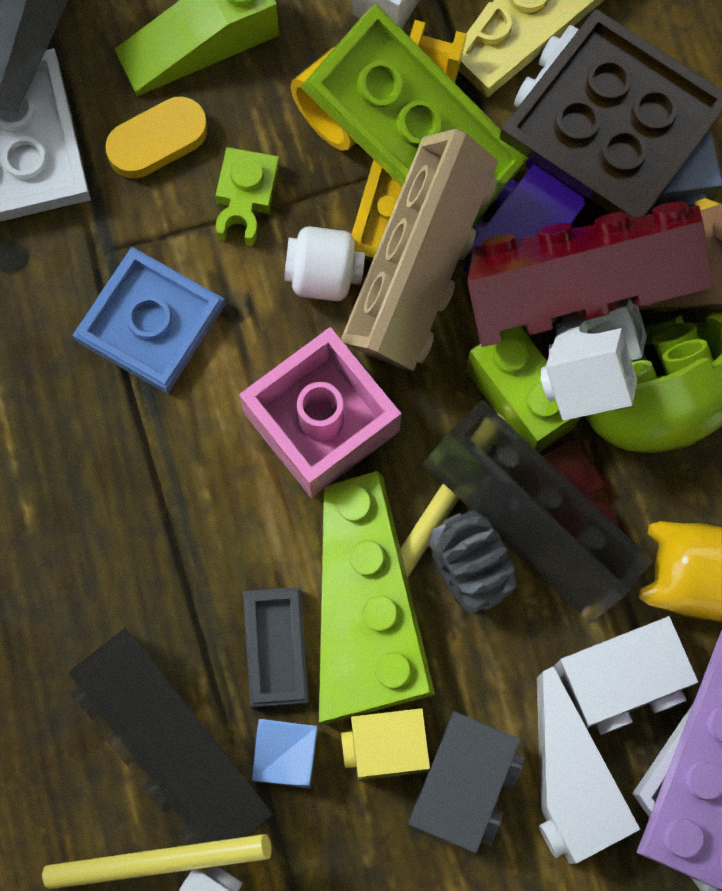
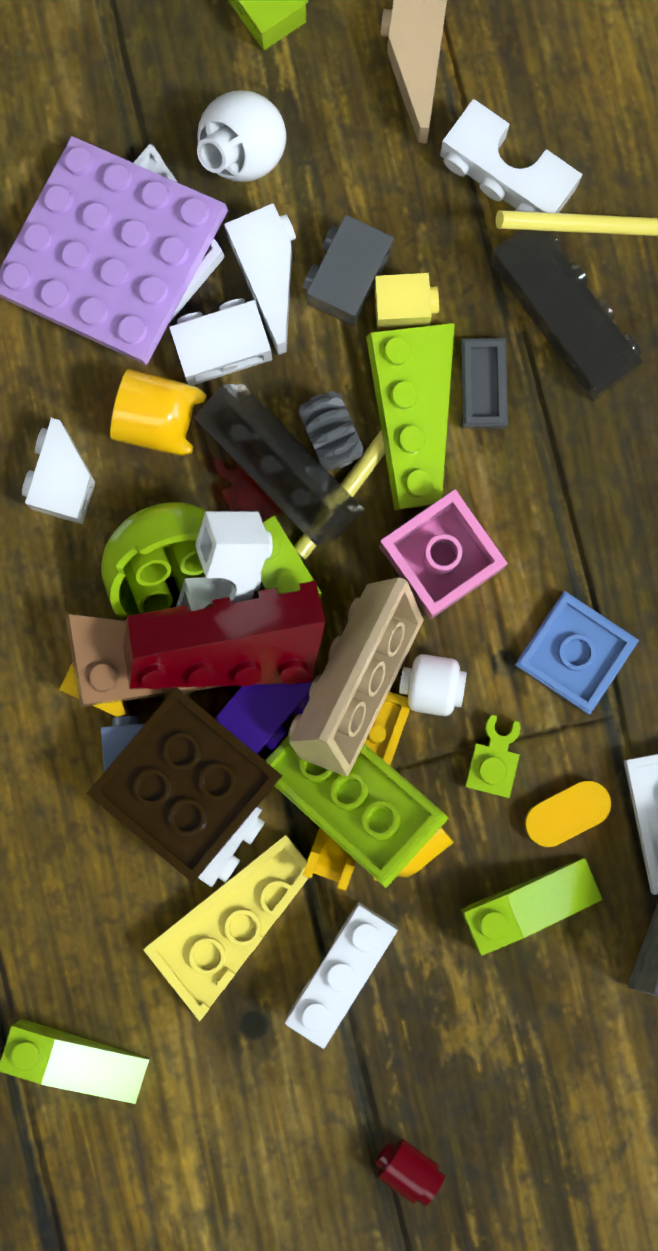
camera: 175 degrees left, 10 degrees up
light blue slope [252,719,318,789] -> none

